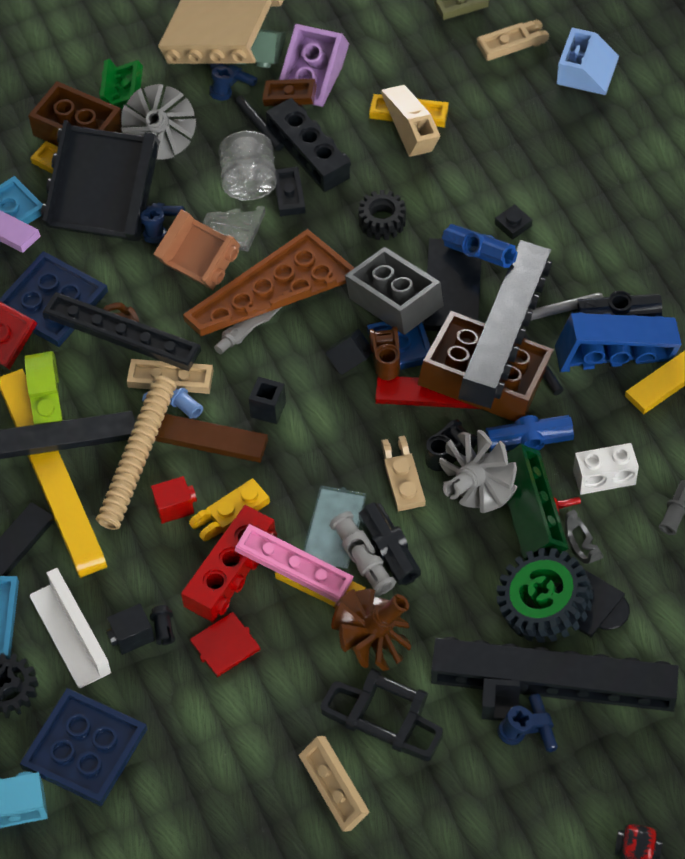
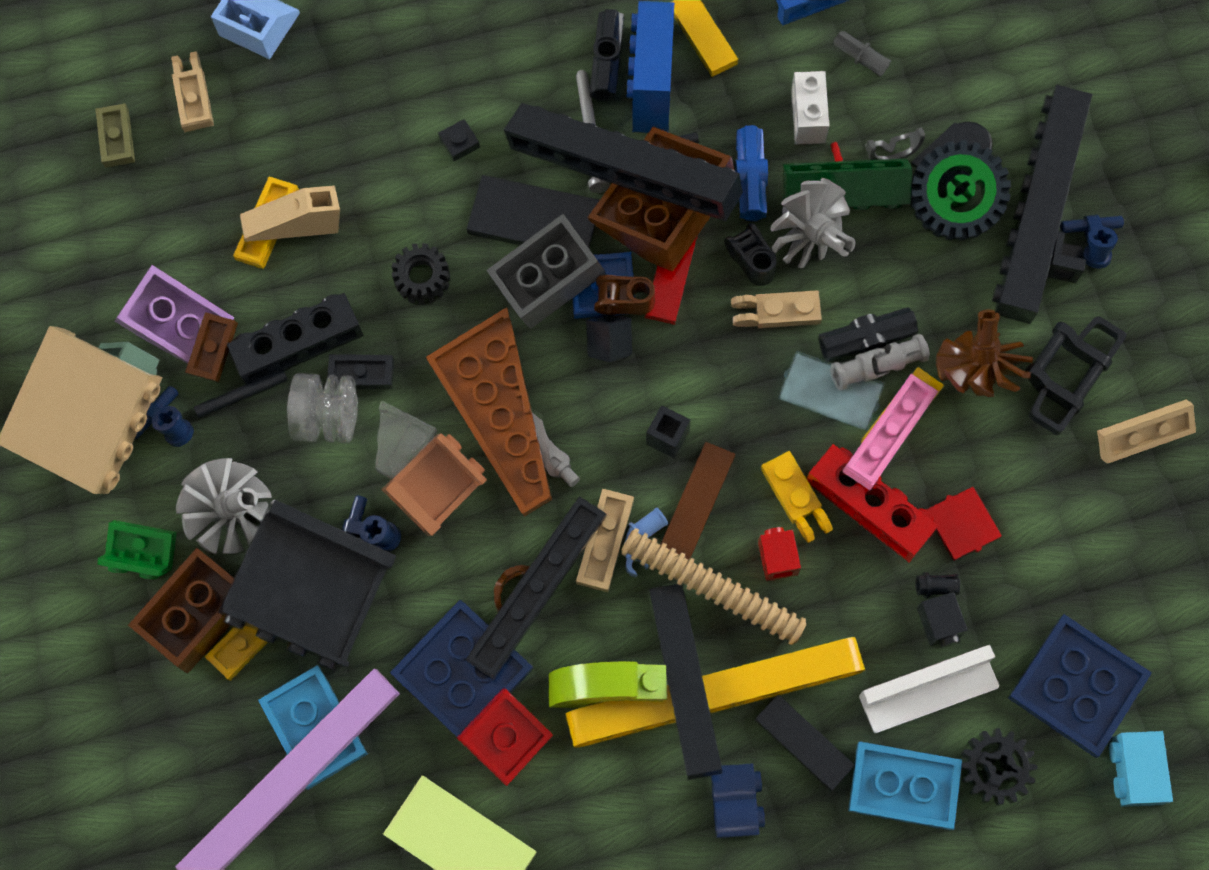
camera: 80 degrees left, 15 degrees up
blue piece [442,224,518,268] -> none

